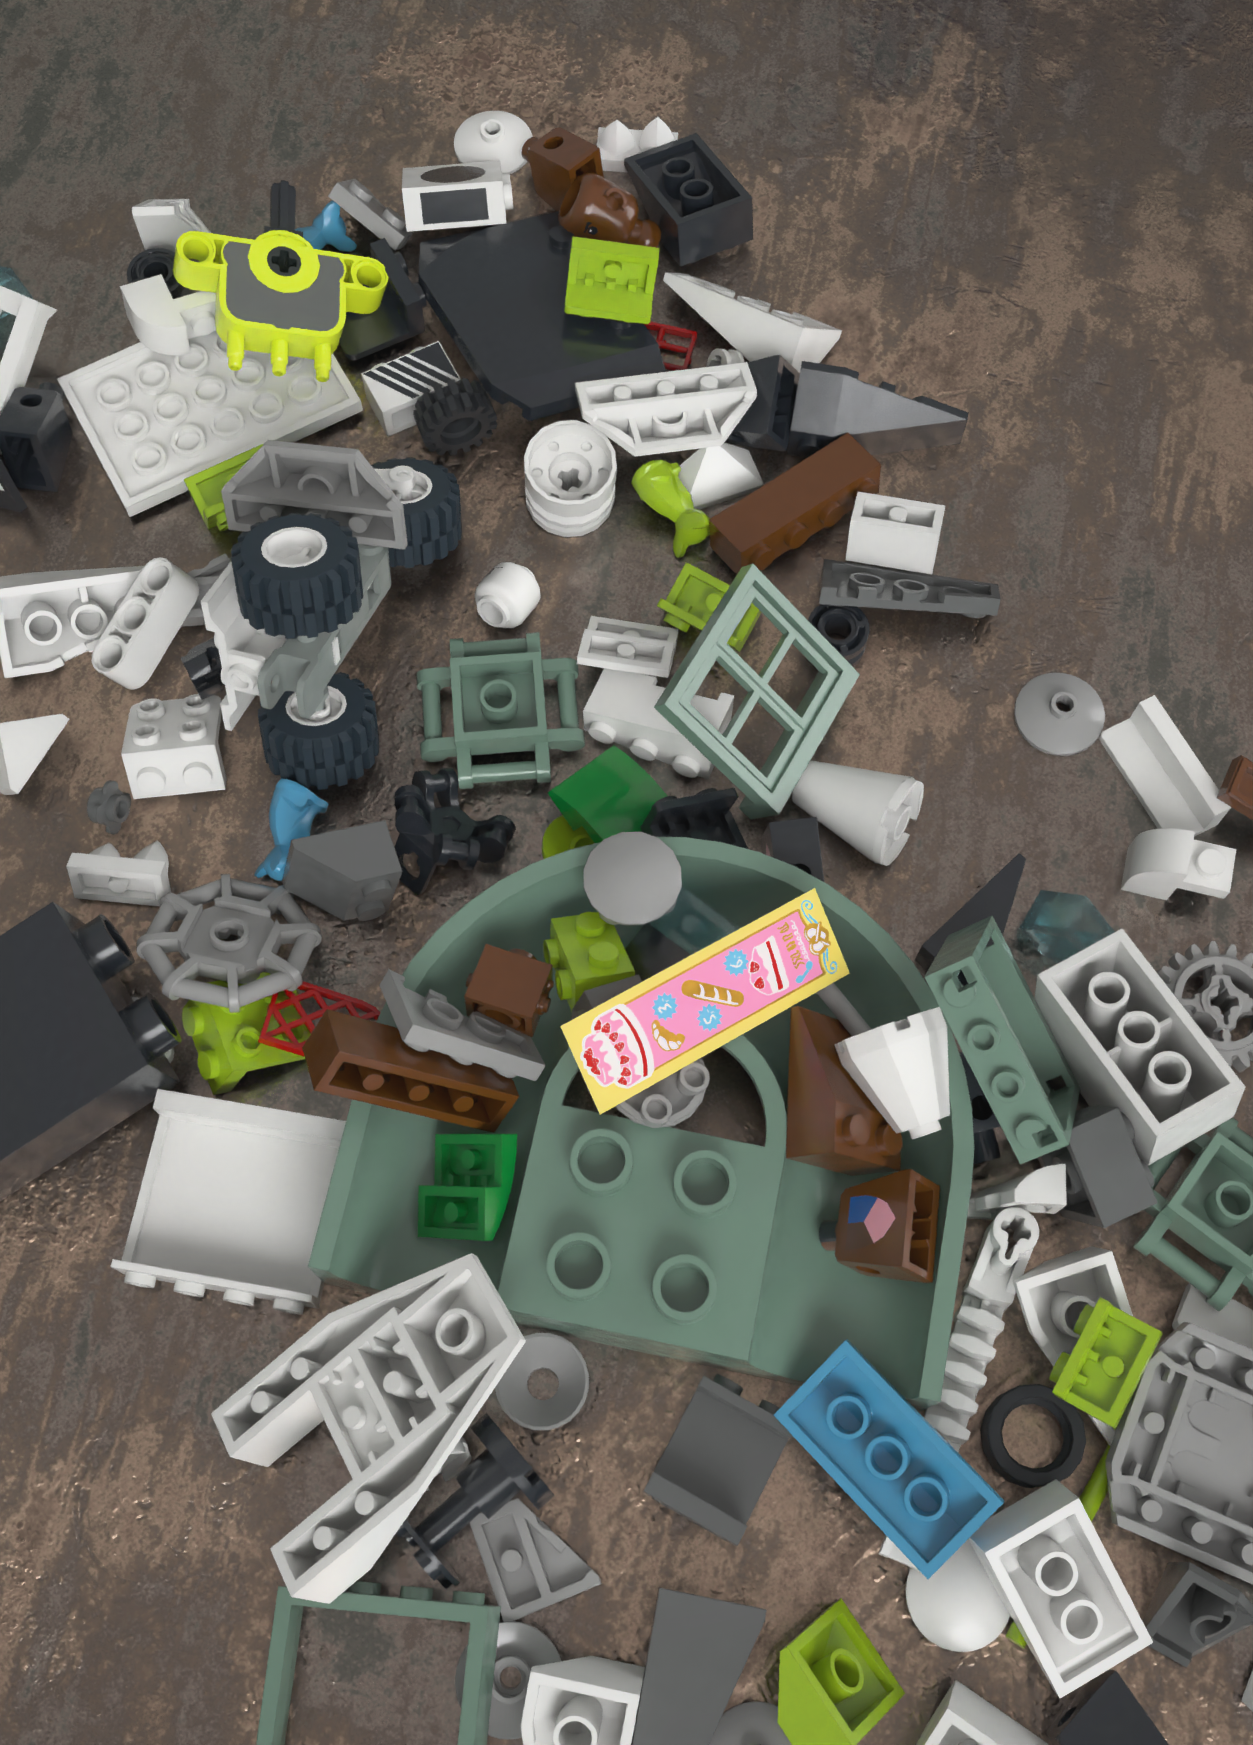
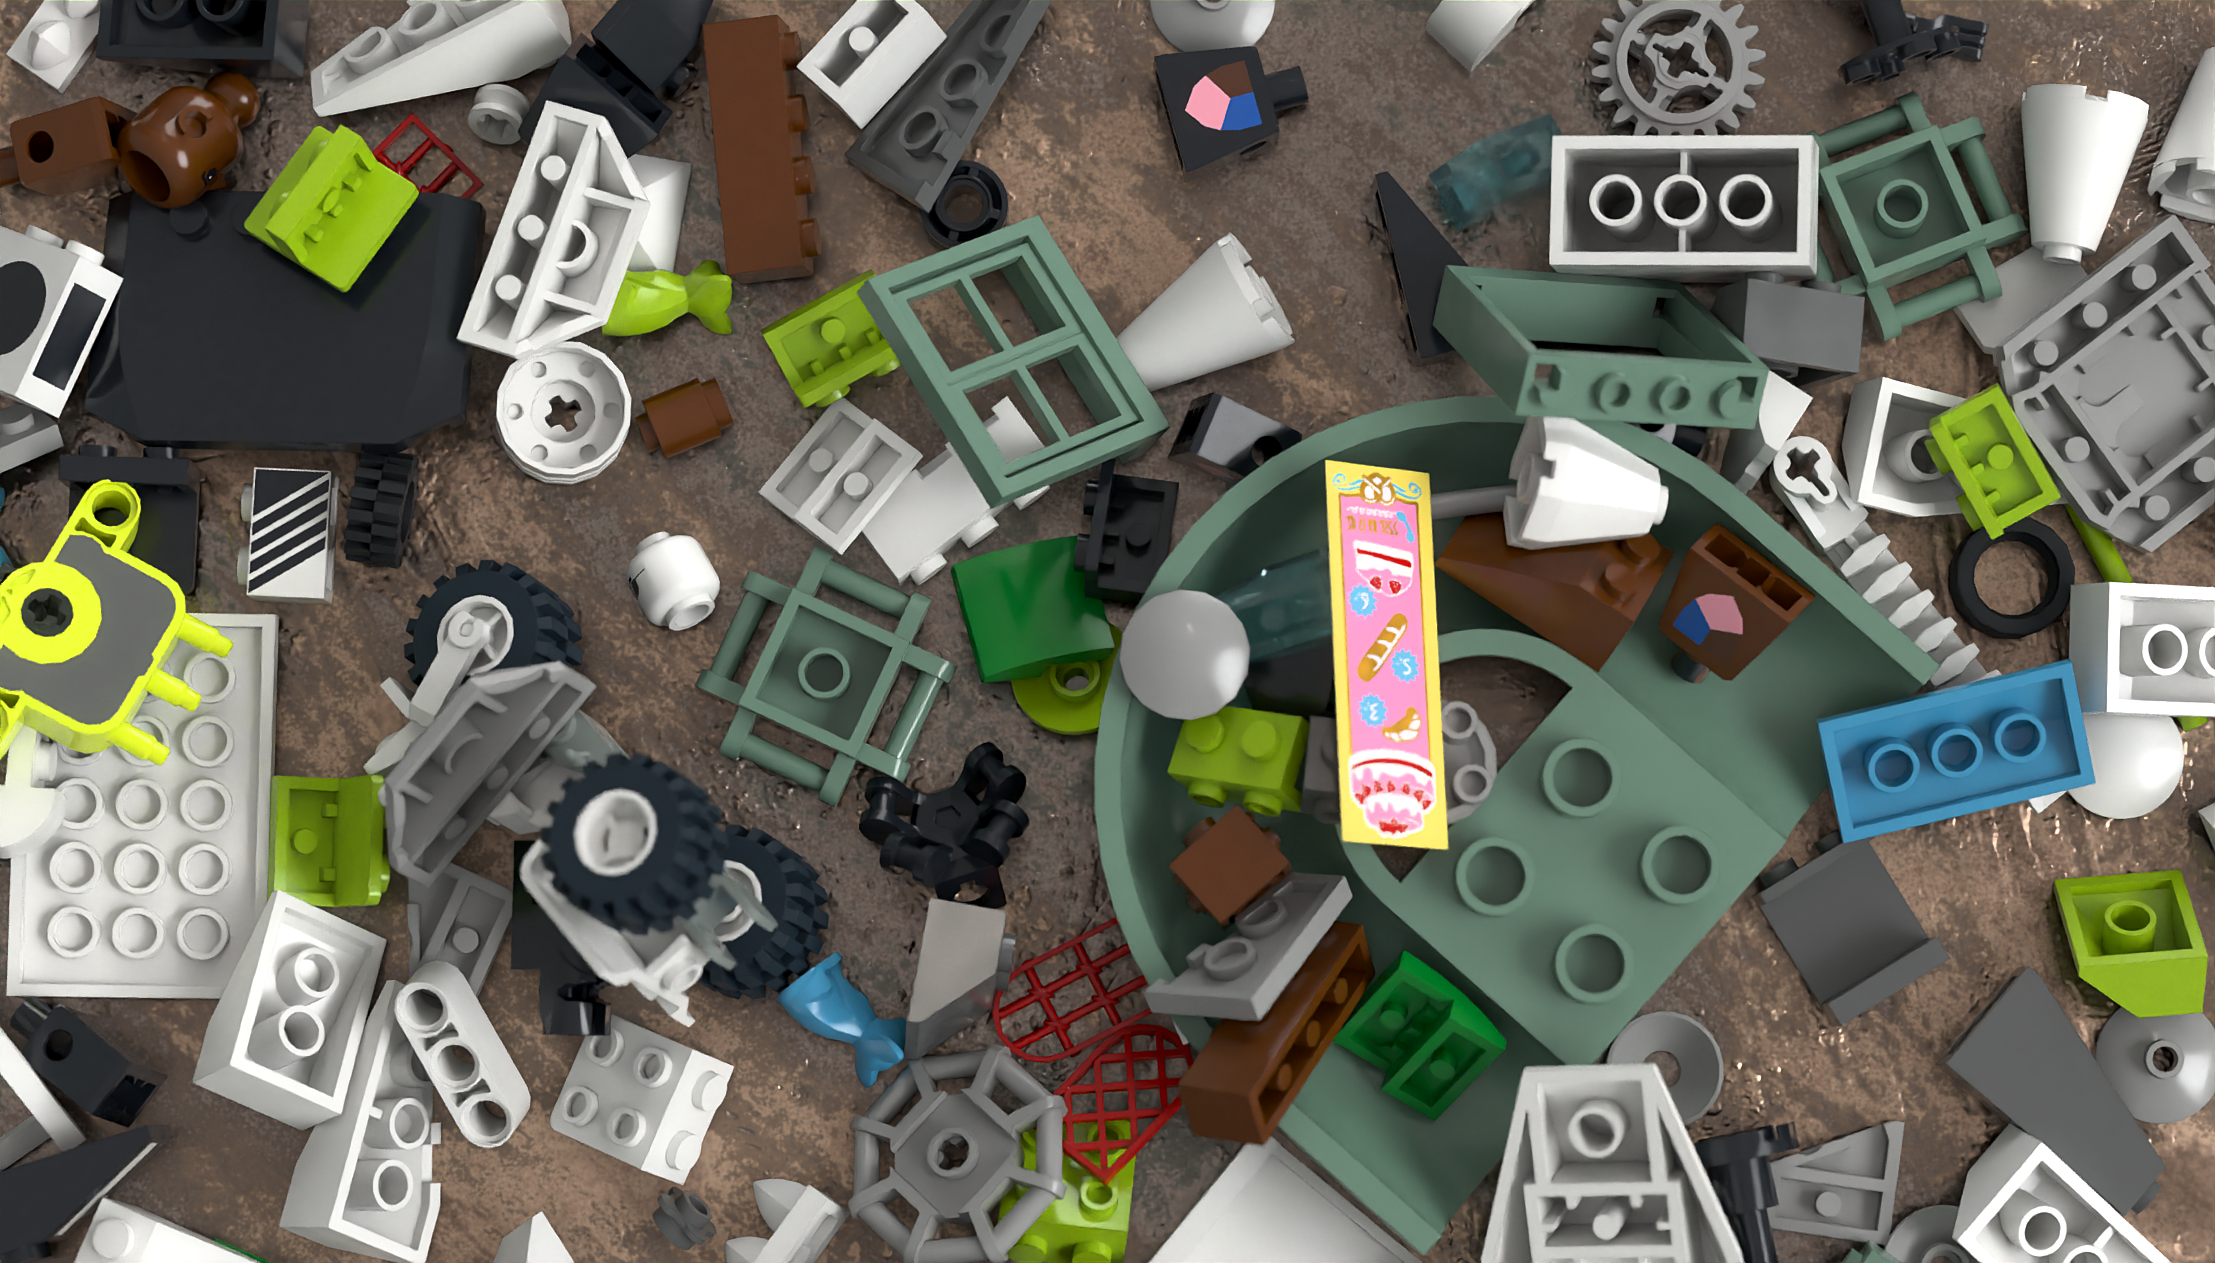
camera: 65 degrees left, 15 degrees up
none -> white slope [192,890,387,1131]
none -> reddish brown brick [634,377,734,459]
none -> red window [992,916,1153,1063]
none -> black torso [1153,46,1309,183]

